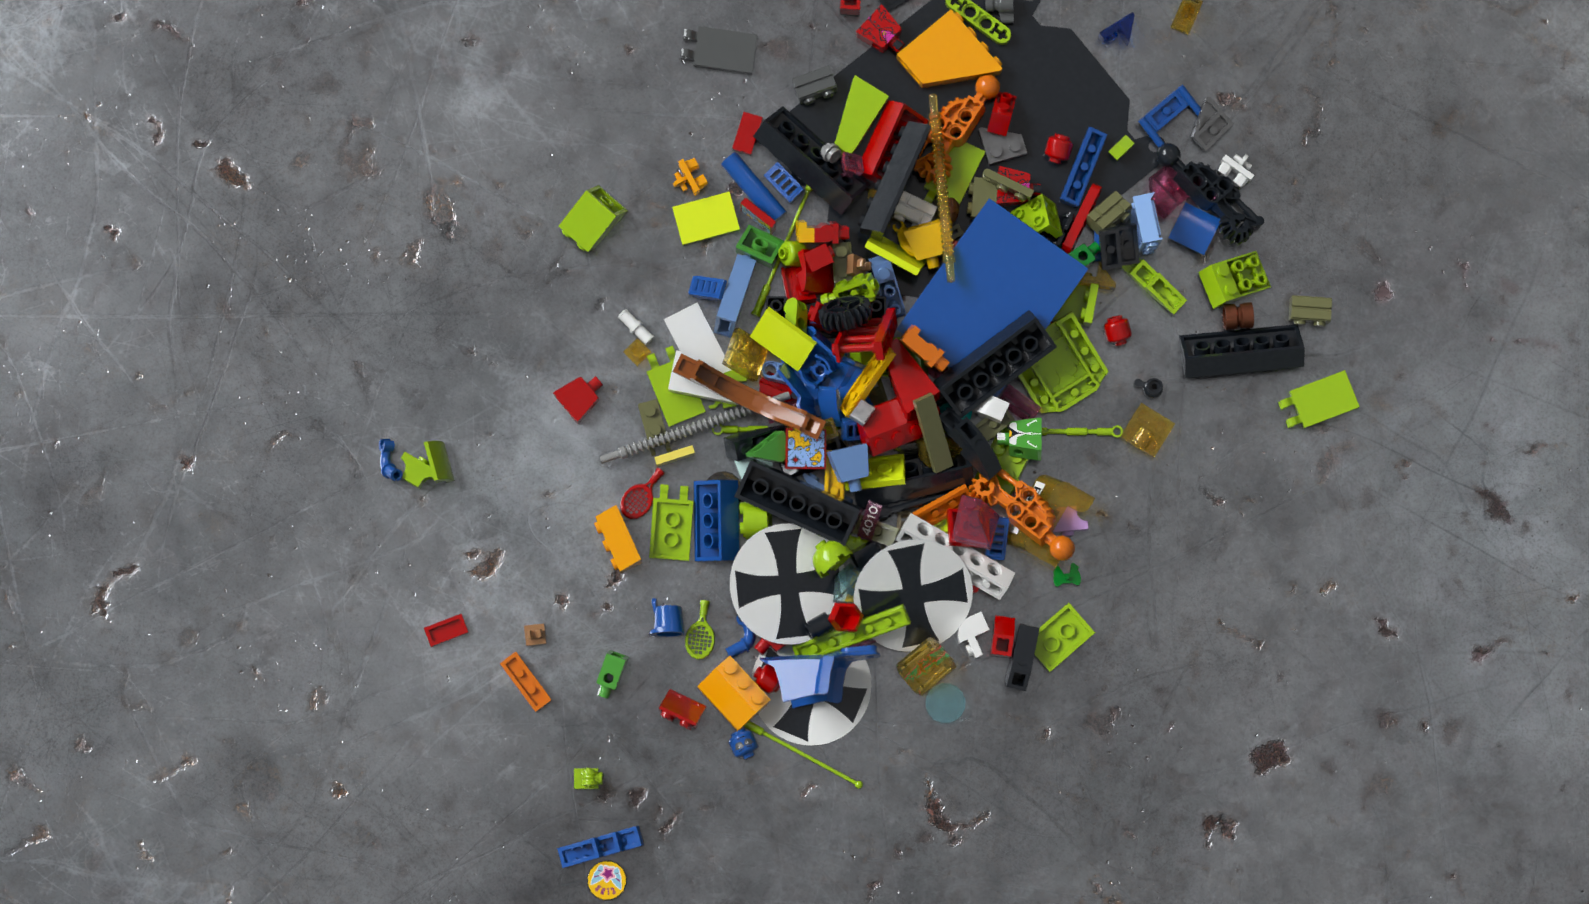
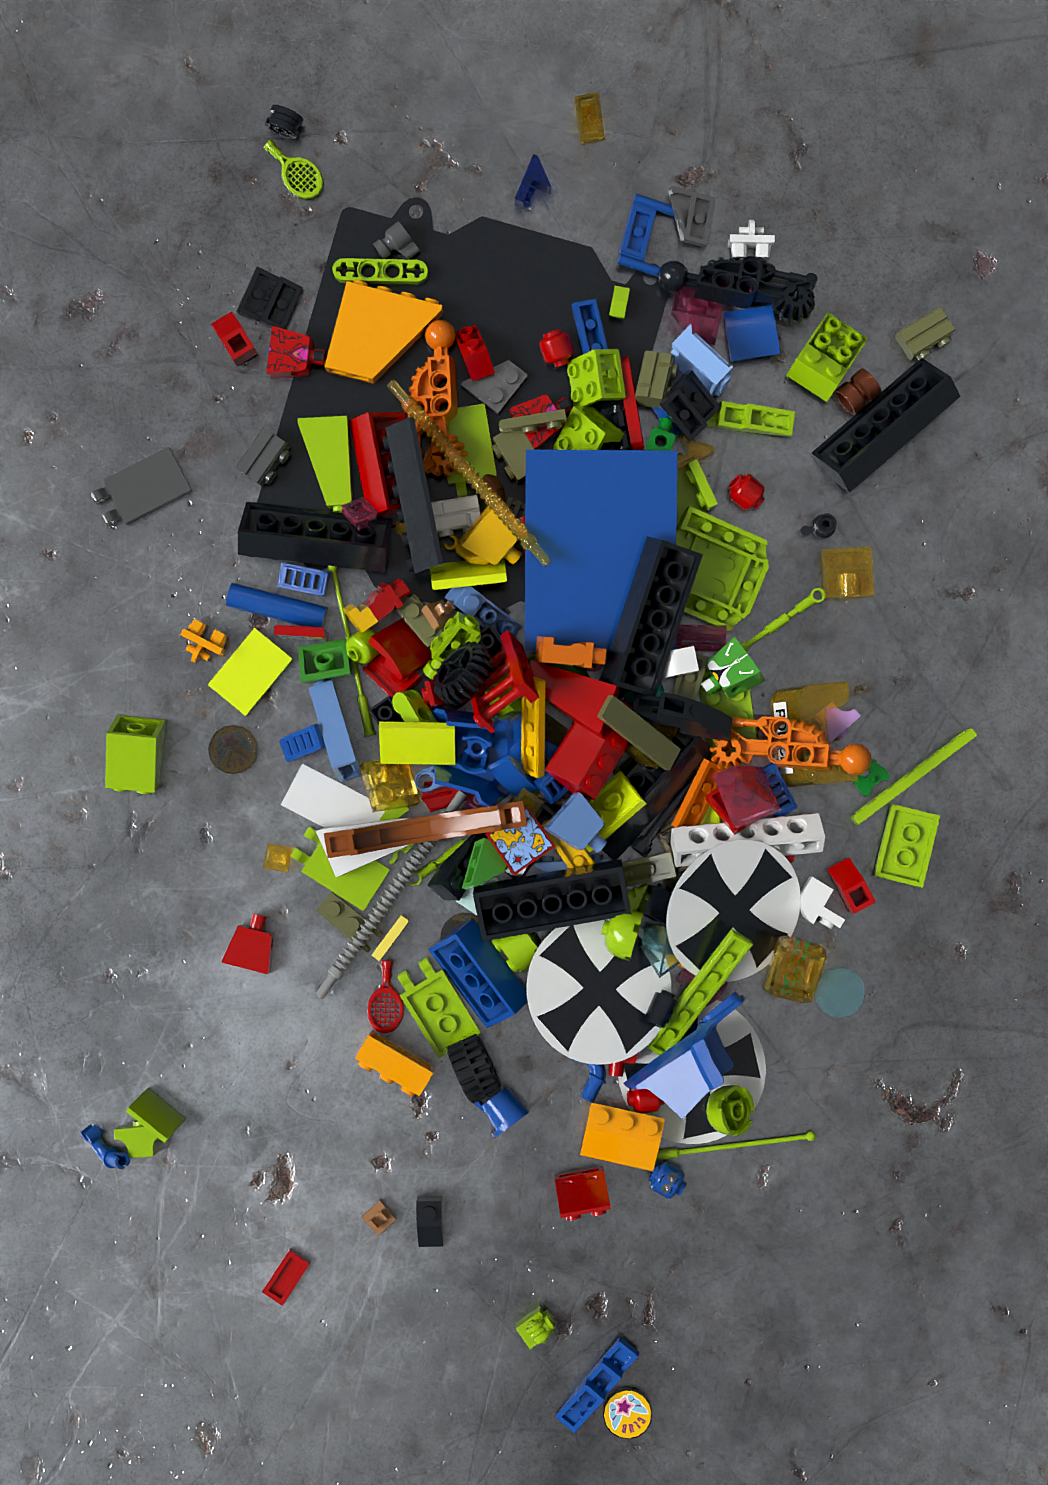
camera: 30 degrees left, 5 degrees up
orange plate [500,652,552,712] -> none
bright green torso [596,650,629,699] -> none
white pin [618,309,655,345] -> none
lime piece [685,600,715,659] -> none
red tile [732,112,763,156] -> none
red slope [803,244,835,272] -> none
light grey plate [821,143,841,163] -> none
red panel [828,603,864,632] -> none
flat silver piece [849,400,875,426] -> none
clear pink sticker [857,500,882,541] -> none
black slope [1005,623,1040,691] -> none
lime tile [1278,370,1360,429] -> none
none -> clear smoke tile [208,725,258,774]
none -> black slope [416,1196,443,1247]
none -> black tyre [448,1034,501,1104]
none -> lime bracket [567,349,626,406]
none -> lime cylinder [706,1085,754,1136]
none -> lime tile [850,728,977,825]

